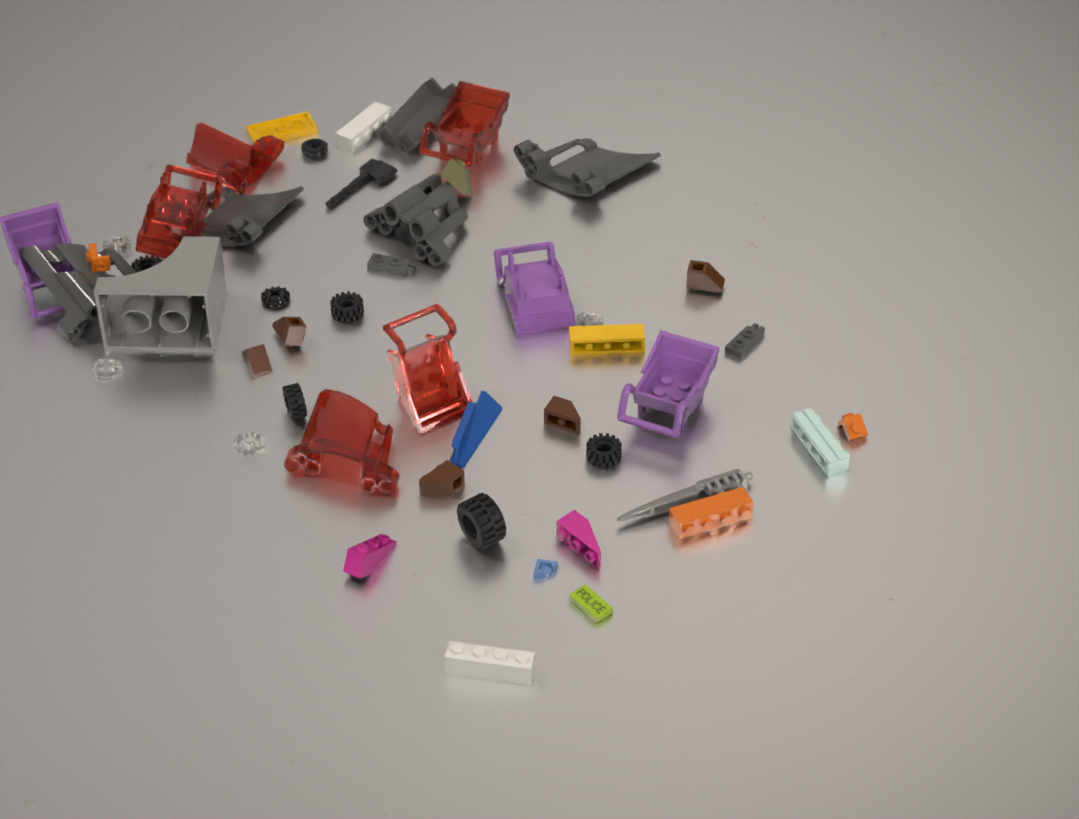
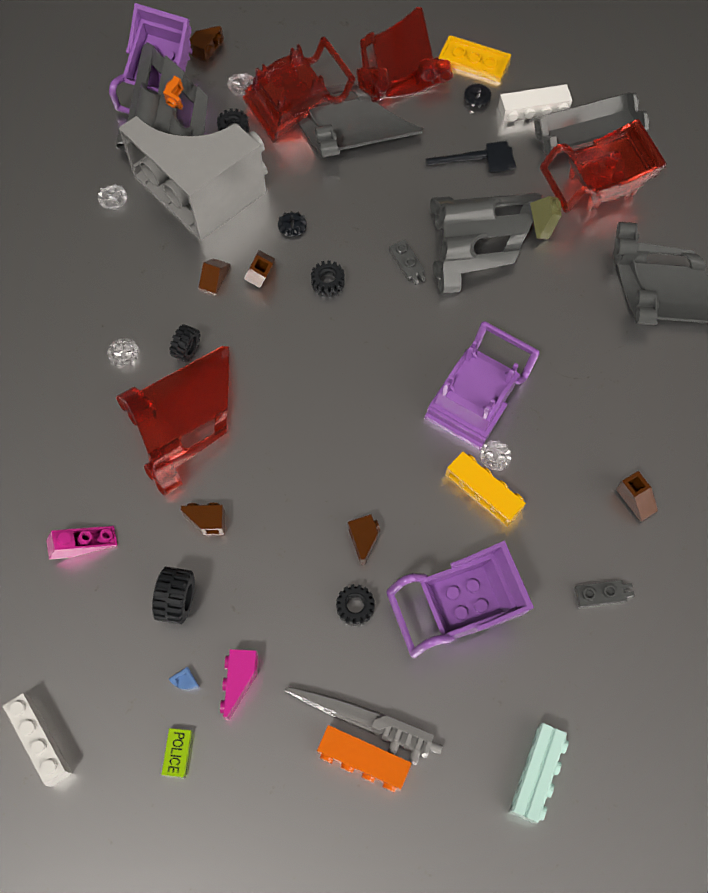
camera: 45 degrees right, 25 degrees up
clear red piece [383,304,472,434] -> none
blue wedge [449,390,502,468] -> none
orange bracket [837,413,869,442] -> none

